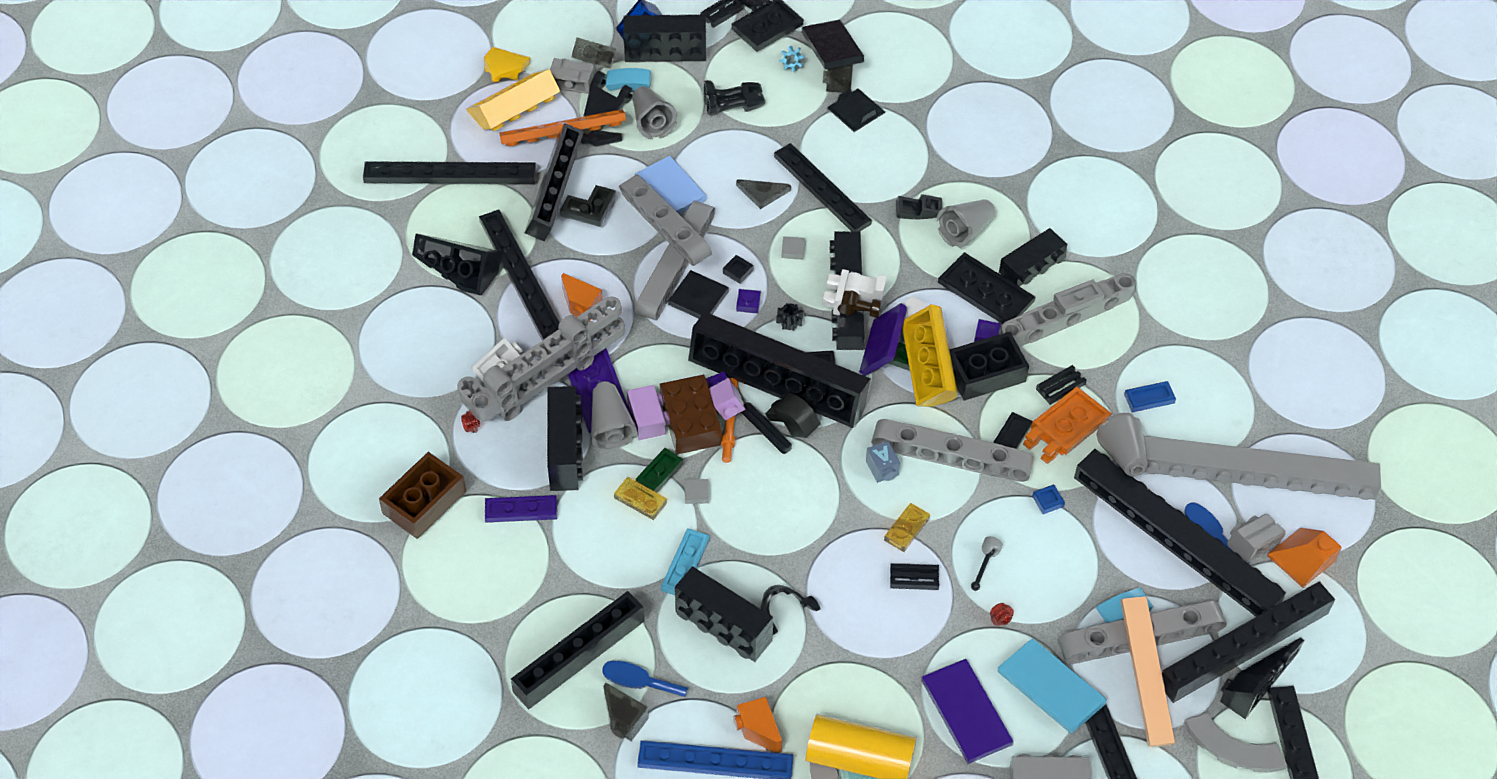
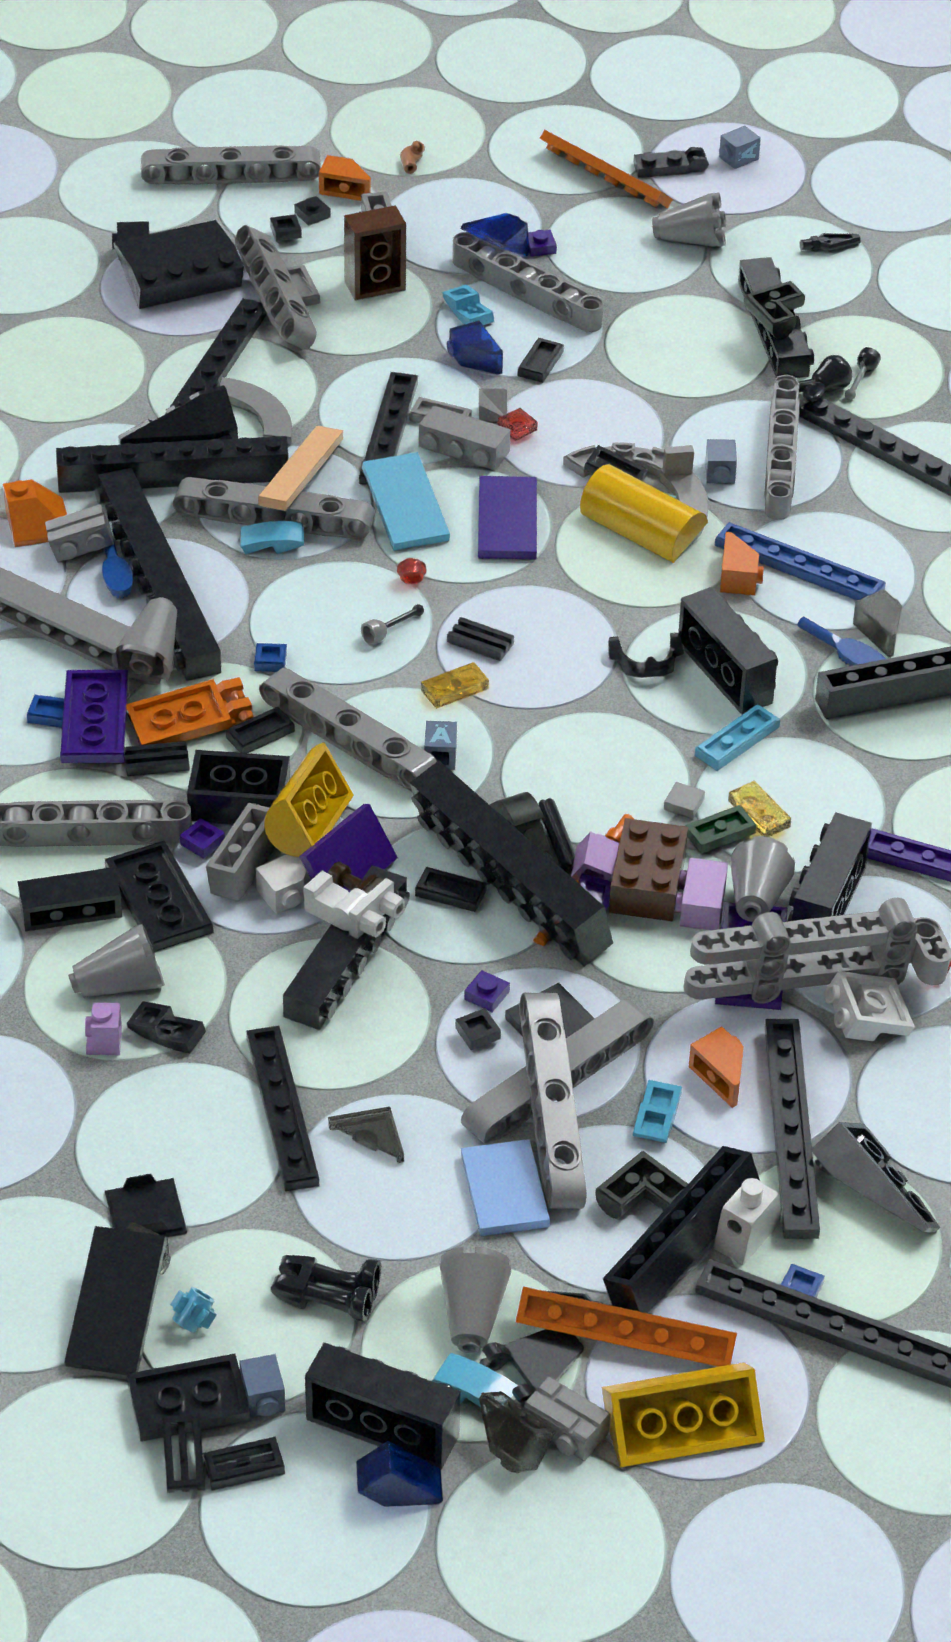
camera: 155 degrees left, 10 degrees down
yellow slope [484,47,530,82] -> none
black gear [776,303,804,331] -> none
light grey tile [781,236,805,260] -> none
light grey plate [1053,279,1105,316] -> none
none -> dark purple tile [60,670,128,763]
none -> lavender brick [85,1003,122,1055]
none -> light grey brick [206,803,275,901]
none -> sand blue brick [239,1354,285,1418]
none -> medium azure slope [633,1080,682,1143]
none -> white torso [714,1178,780,1265]
none -> blue tile [781,1263,825,1298]

